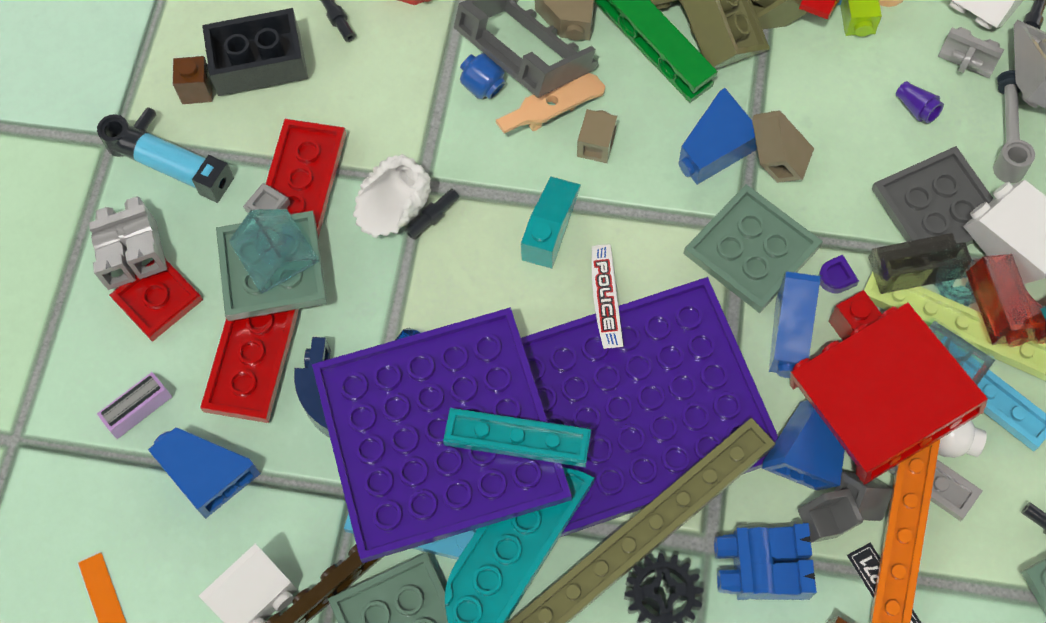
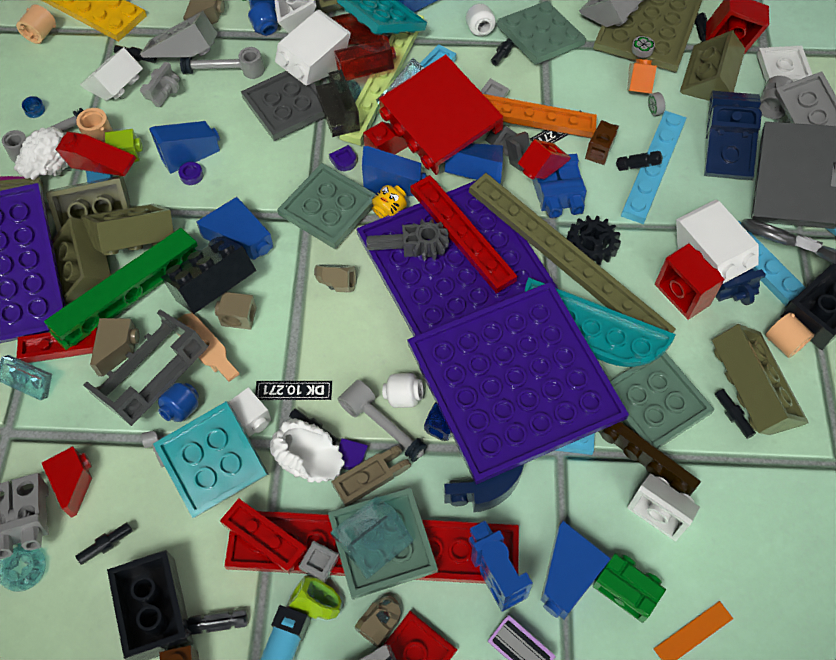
camera: 100 degrees left, 5 degrees down
teal tile [443,408,591,467] -> none
teal slope [521,176,581,269] -> none
sticker [592,244,623,349] -> none
dark tan slope [752,110,814,183] -> none
dark purple cone [896,81,944,124] -> none
none -> light grey hand [141,431,165,467]
none -> blue slope [149,121,220,174]
none -> teal plate [153,401,269,518]
none -> black brick [161,236,257,314]
none -> dark purple tile [178,162,203,185]
none -> black axle [188,609,248,635]
none -> red plate [220,498,308,574]
none -> white slope [229,387,271,437]
none -> black sticker [255,381,332,400]
none -> lime rock [287,575,342,620]
none -> dark tan rock [314,264,356,292]
none -> dark tan hinge [331,445,411,507]
none -> light grey piece [338,380,427,462]
none -> dark purple tile [338,438,368,470]
none -> dark tan rock [354,595,401,648]
none -> dark grey gear [366,219,449,261]
none -> yellow head [372,185,407,218]
none -> white head [382,373,424,408]
none -> red plate [410,175,517,294]
none -> blue hips [469,521,533,612]
none -> red slope [518,139,571,180]
none -> green brick [592,553,666,623]

